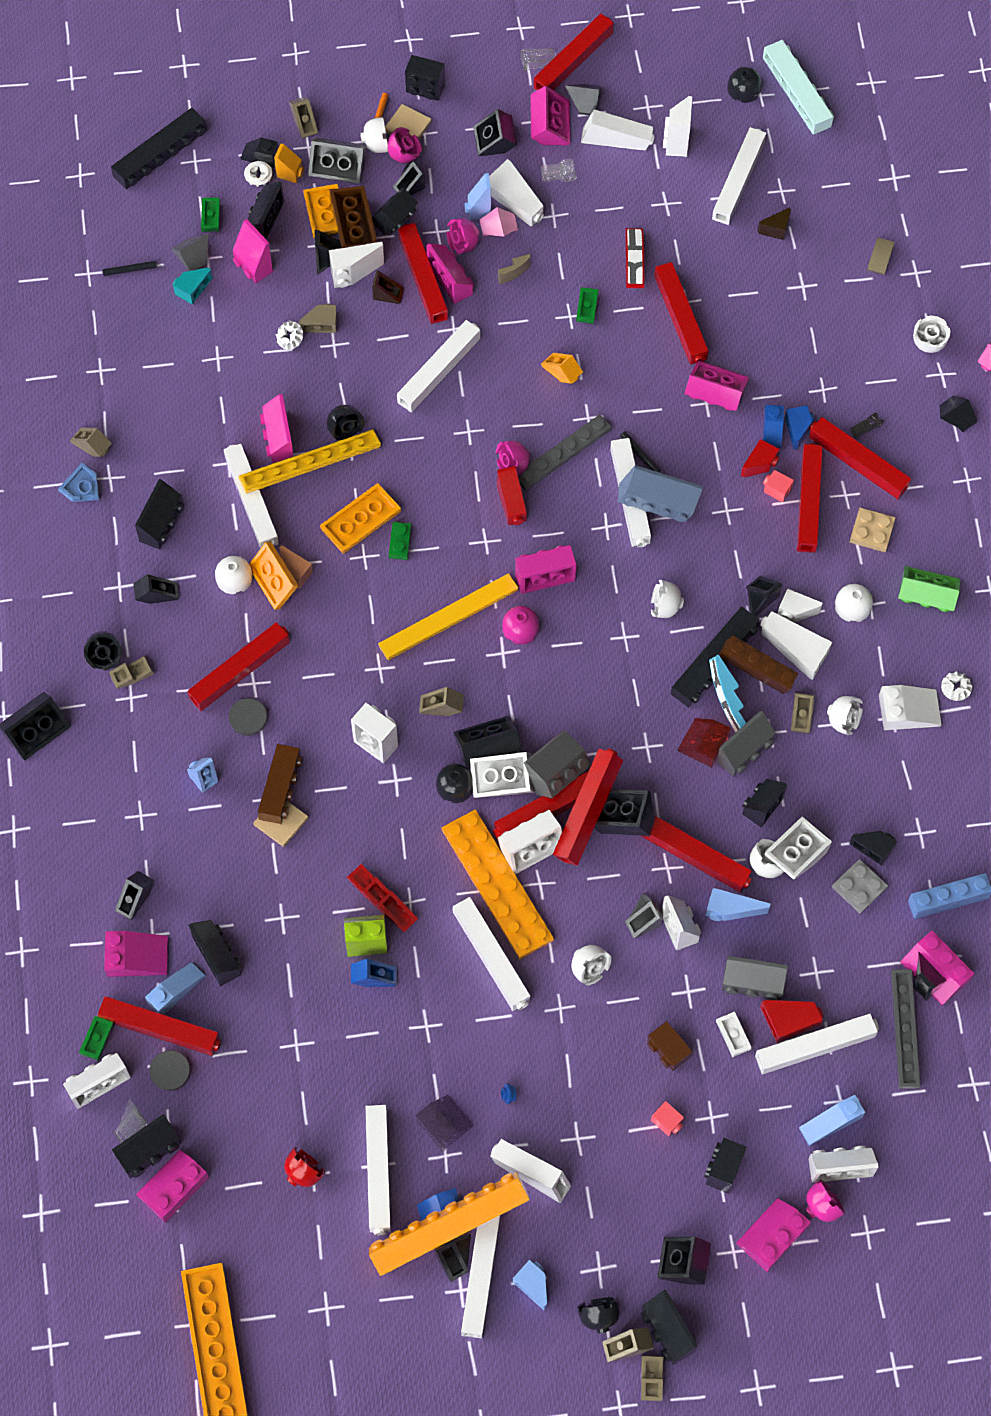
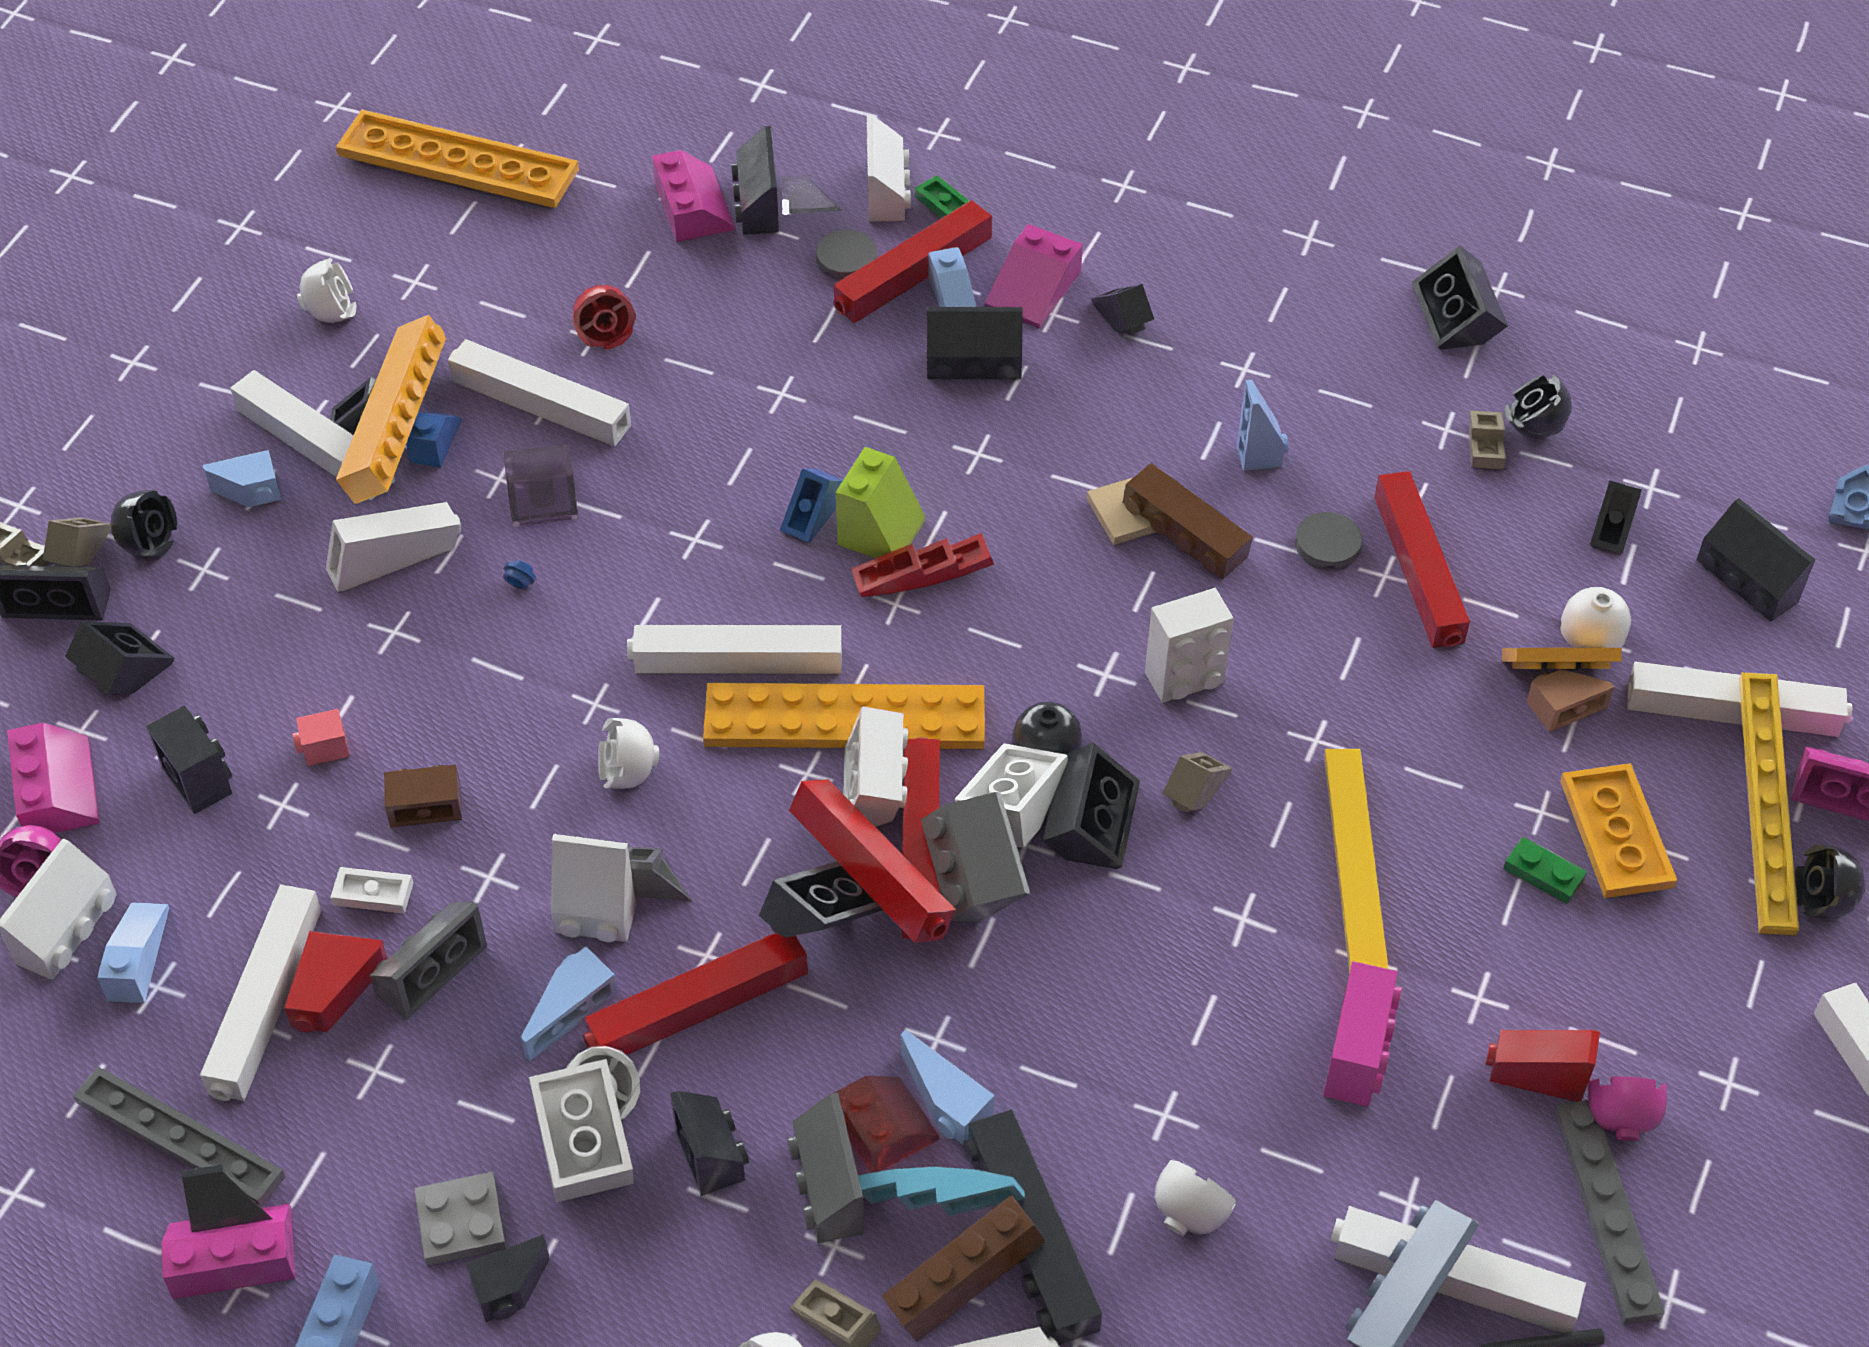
camera: 120 degrees right, 15 degrees down
dark pink cylinder [502,606,539,645] -> none
light orange slope [541,353,583,384] -> none
none -> white cylinder [298,258,356,323]
none -> light blue slope [901,1030,994,1145]

